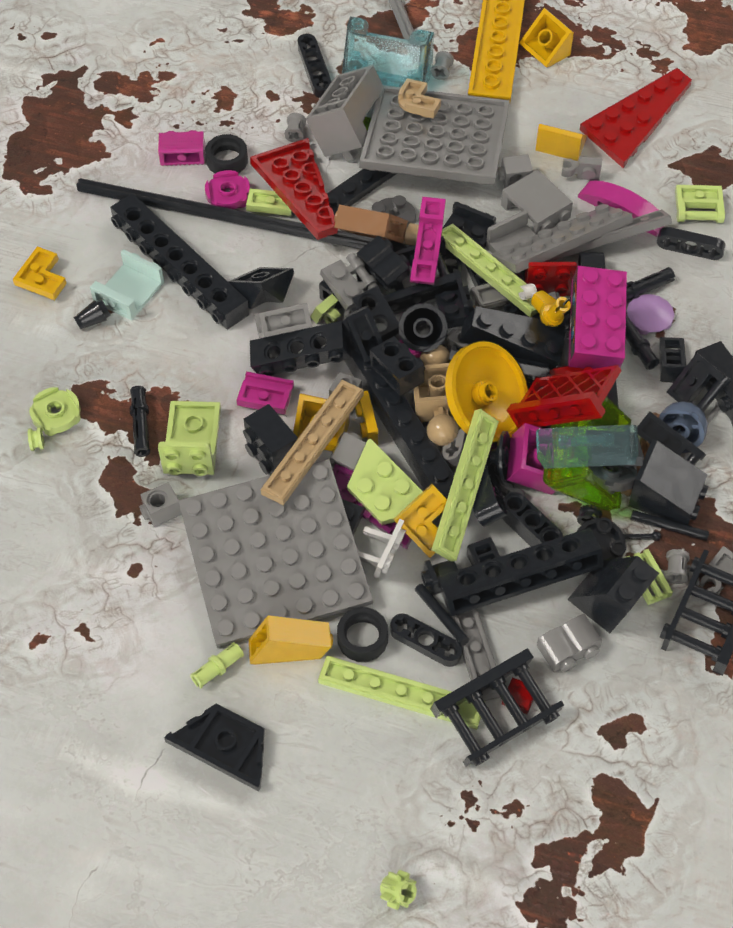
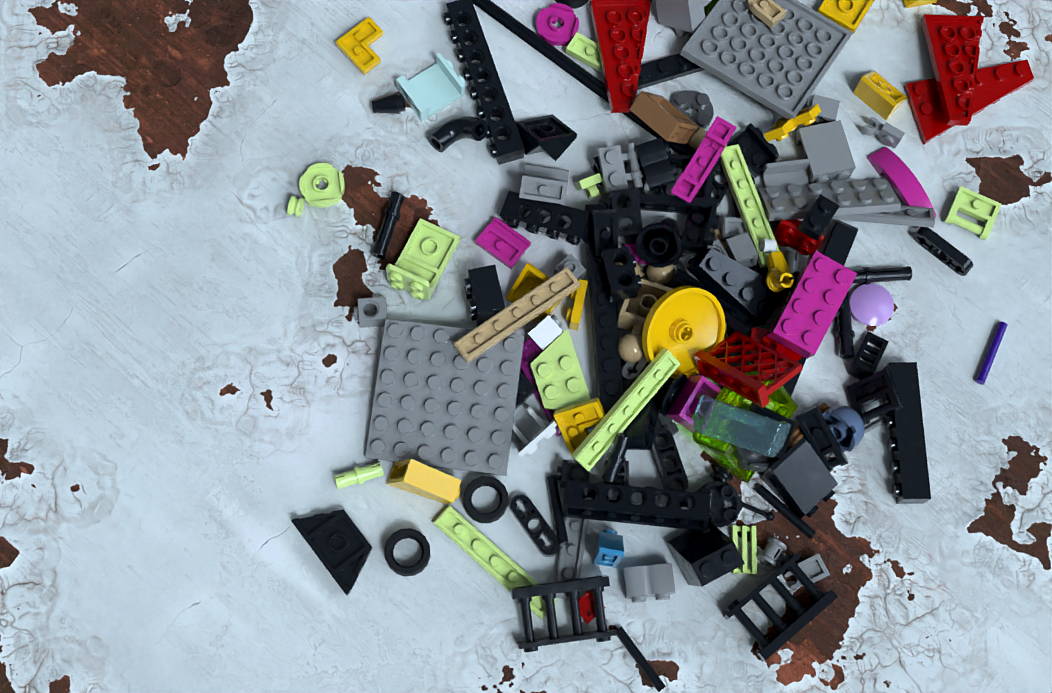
camera: 15 degrees right, 15 degrees up
none -> black tyre [384,528,431,576]
none -> black cylinder [428,116,488,152]
none -> dark azure slope [593,529,624,568]
none -> black pin [602,433,632,483]
none -> black bar [616,626,666,692]
none -> light grey brick [725,232,758,268]
none -> yellow plate [764,104,821,142]
none -> black plate [798,194,840,241]
none -> red wing [921,14,984,126]

